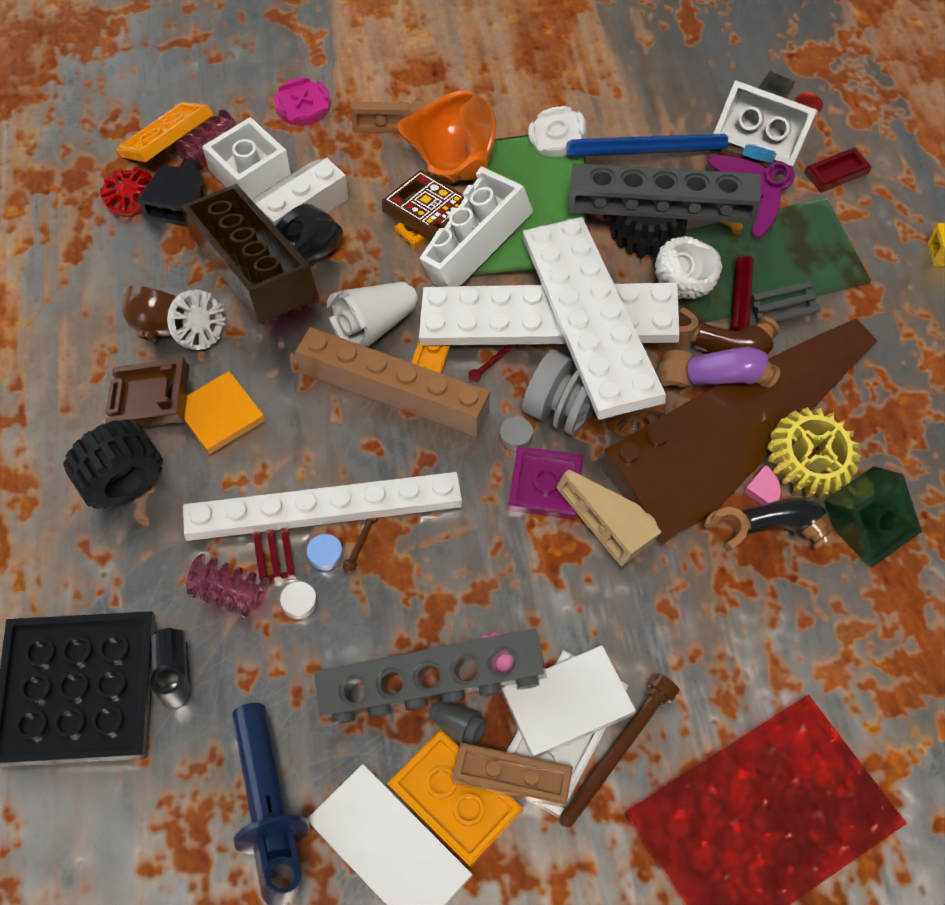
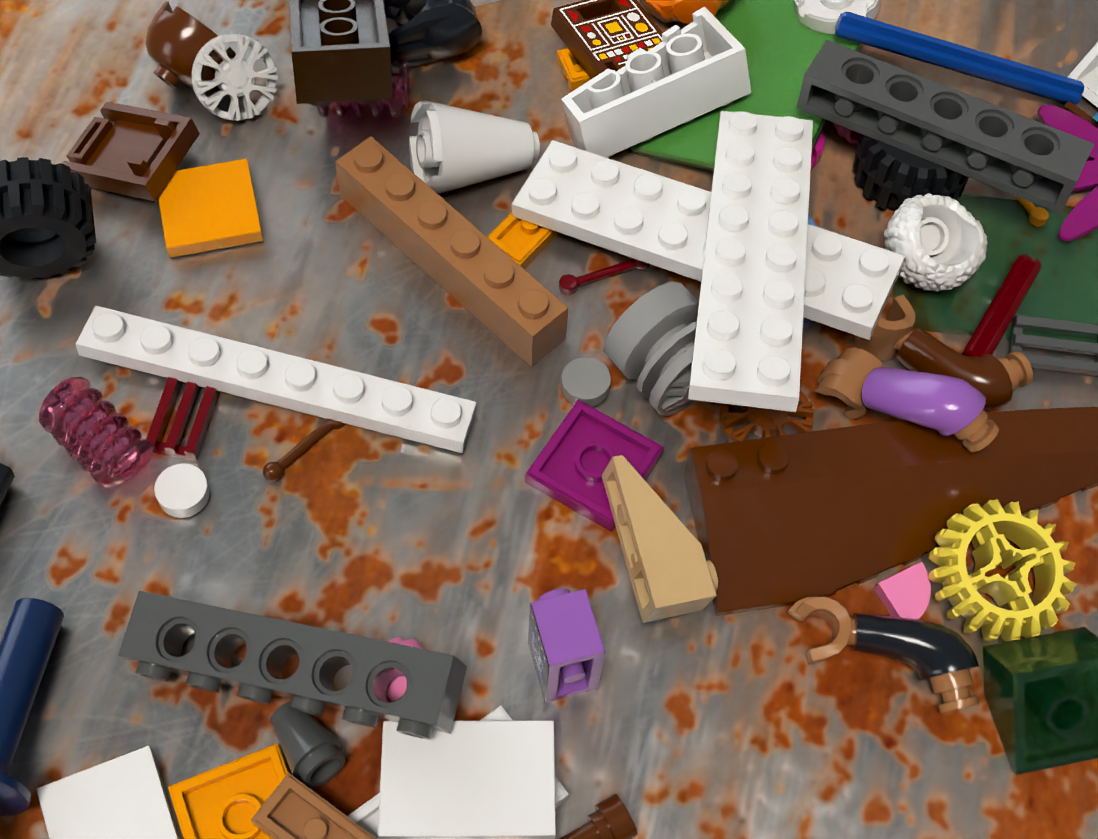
camera: 20 degrees right, 0 degrees up
light blue tile [307,534,343,571] -> none
none -> medium lavender brick [528,589,605,703]

